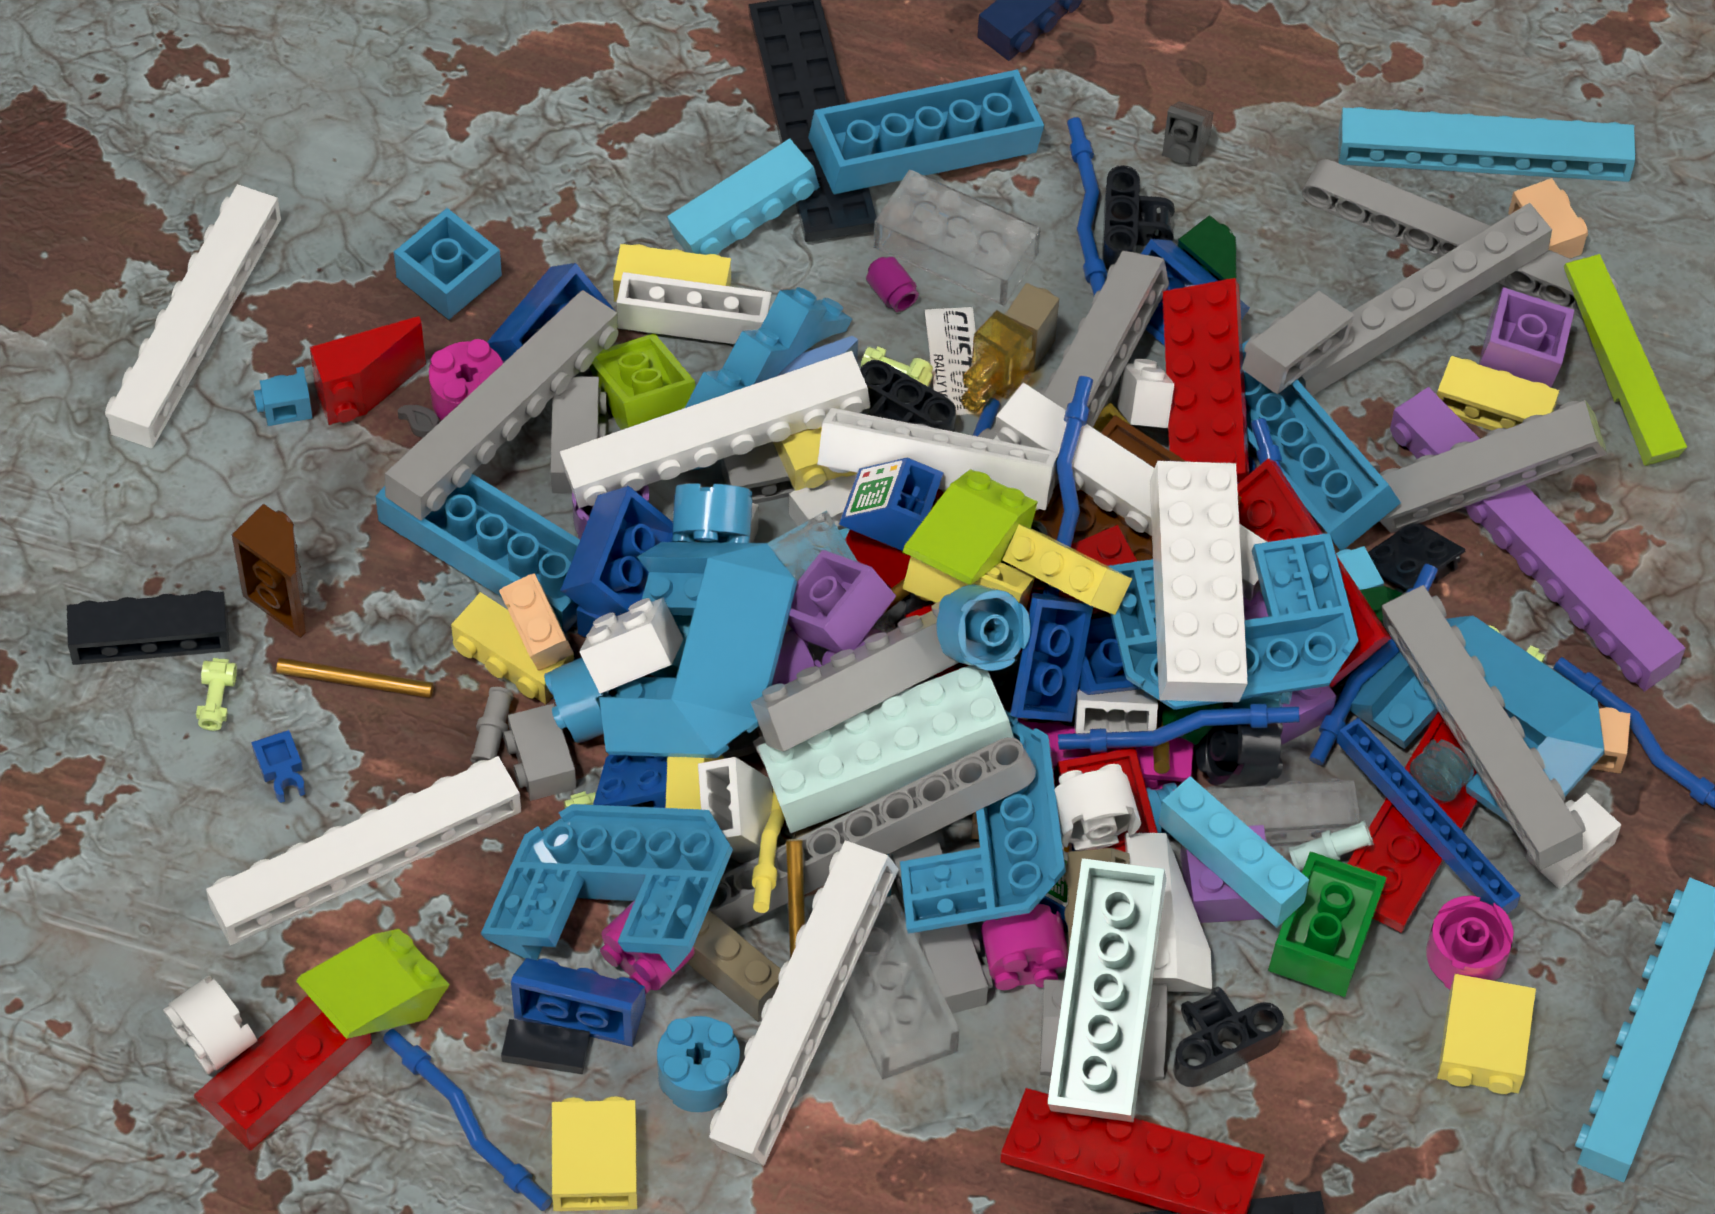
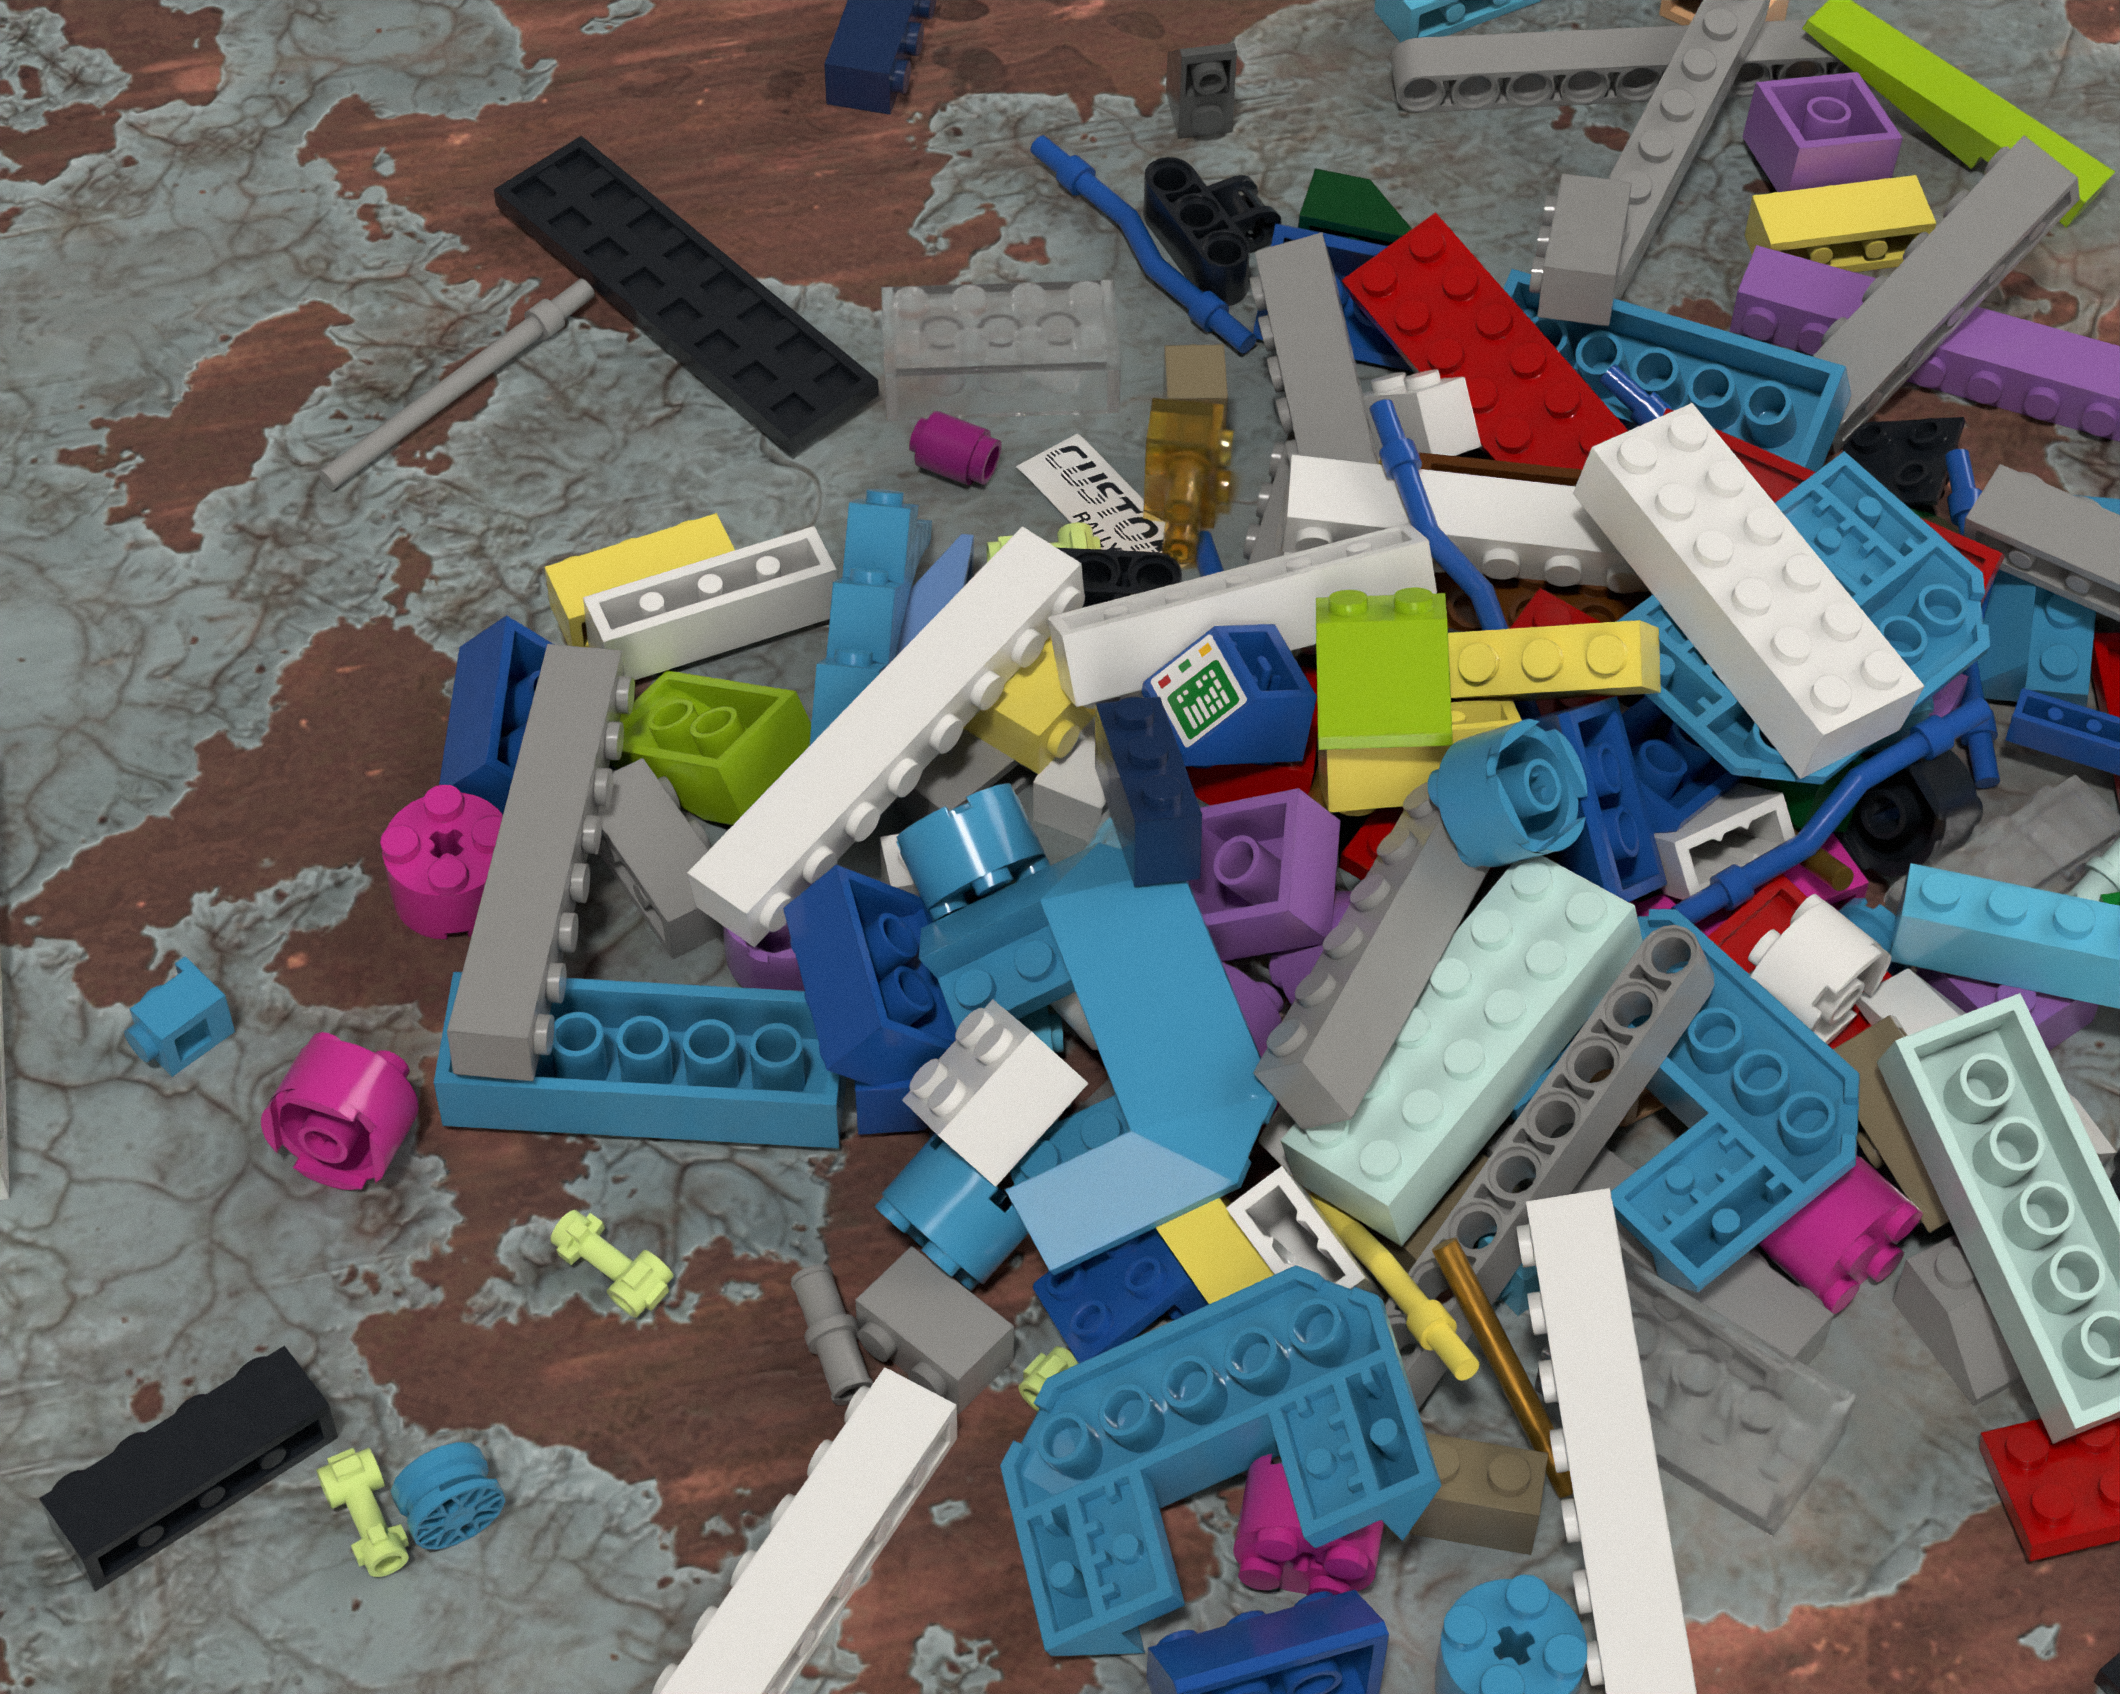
camera: 30 degrees left, 5 degrees down
reddish brown slope [231,503,306,638] -> none
blue plate [251,730,305,803] -> none
pearl gold bar [276,658,434,698] -> none
red slope [310,316,426,425] -> none
dark azure brick [394,208,502,320] -> none
dark grey piece [398,405,439,438] -> none
light yellow brick [451,592,574,704] -> none
light nougat brick [499,573,573,670] -> none
medium azure brick [667,139,820,255] -> none
dark azure brick [808,70,1044,194] -> none
none -> dark pink brick [261,1032,419,1190]
none -> light grey bar [318,279,595,490]
none -> dark azure wheel [390,1442,505,1549]
none -> yellowish green bar [551,1210,674,1318]
none -> dark blue brick [1095,696,1202,887]

